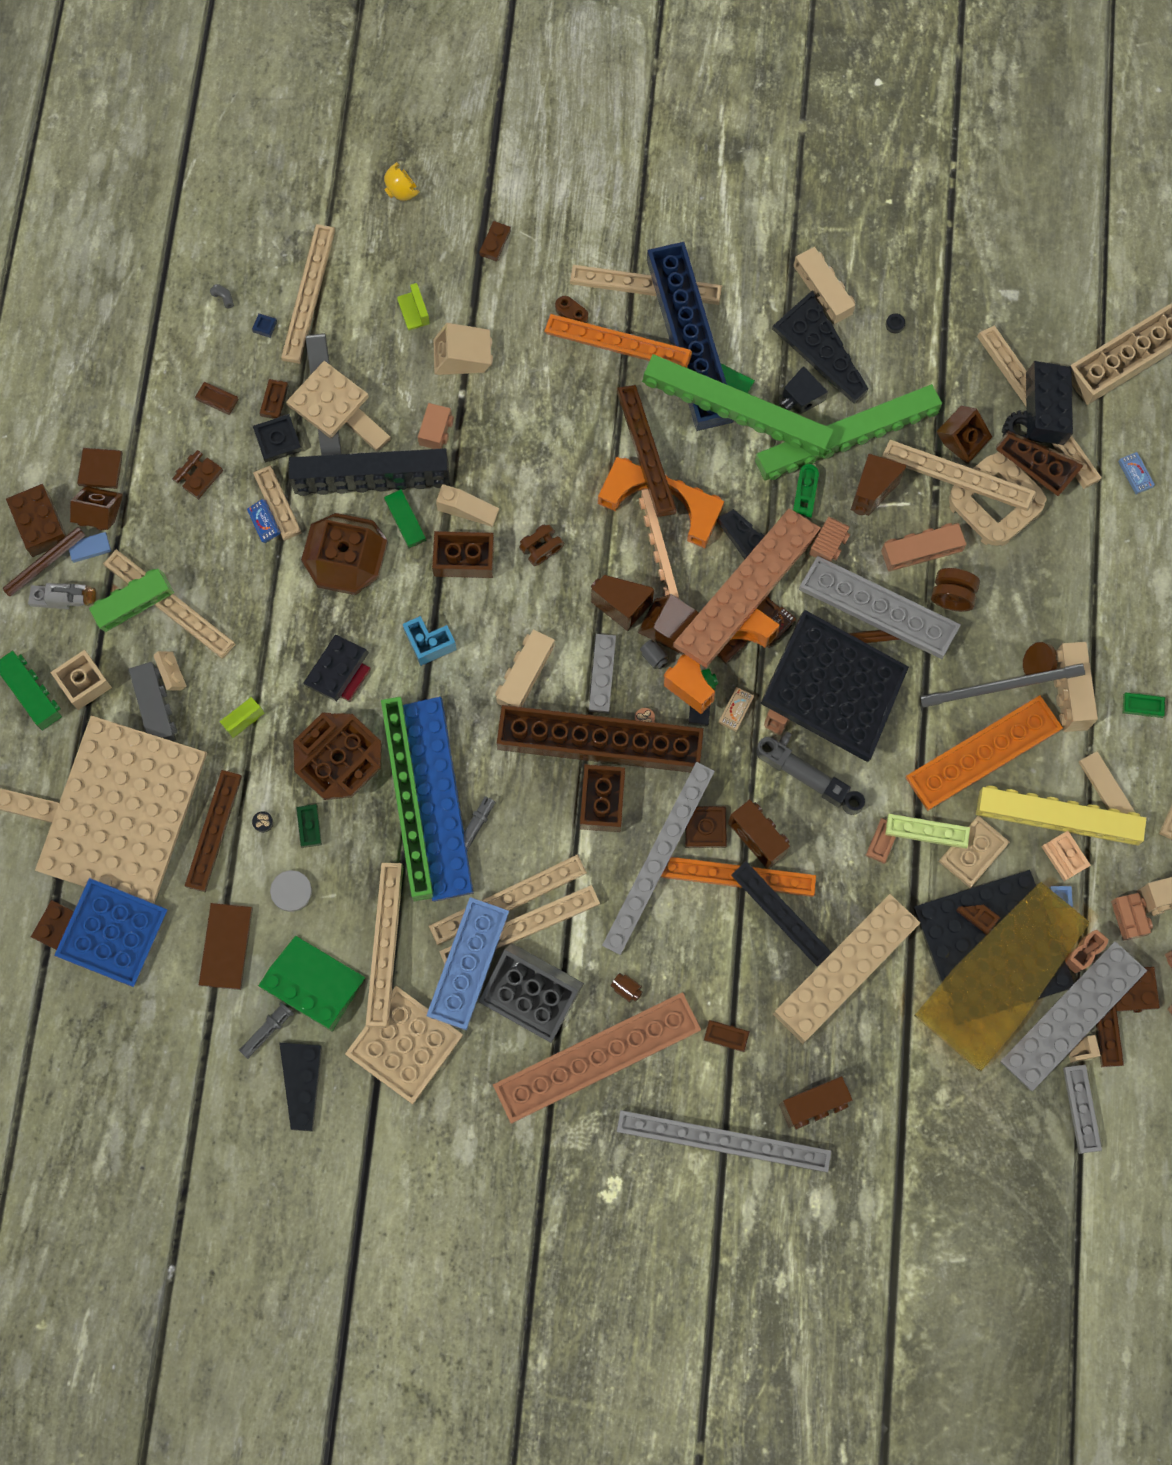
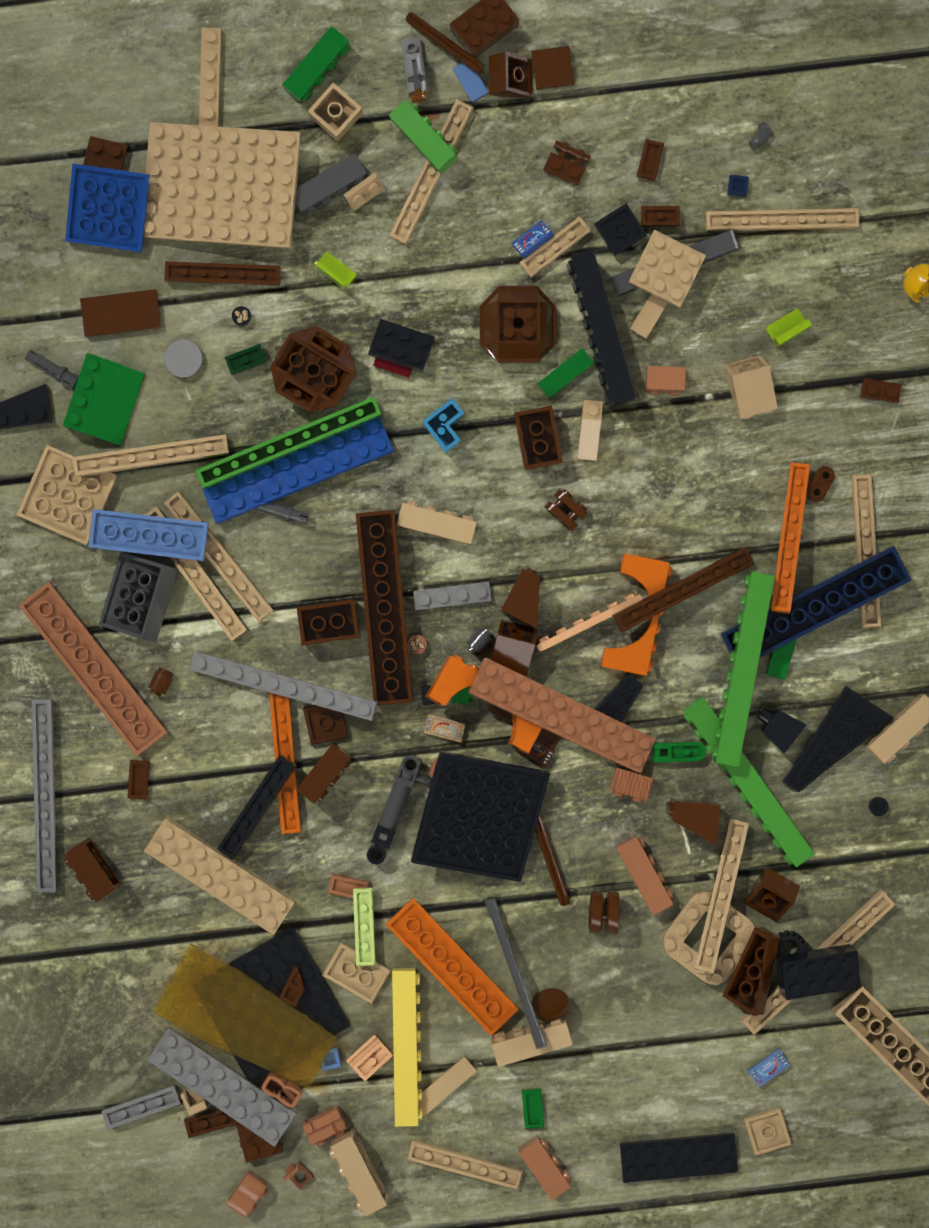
camera: 80 degrees right, 15 degrees up
light grey plate [799,556,961,659] -> none

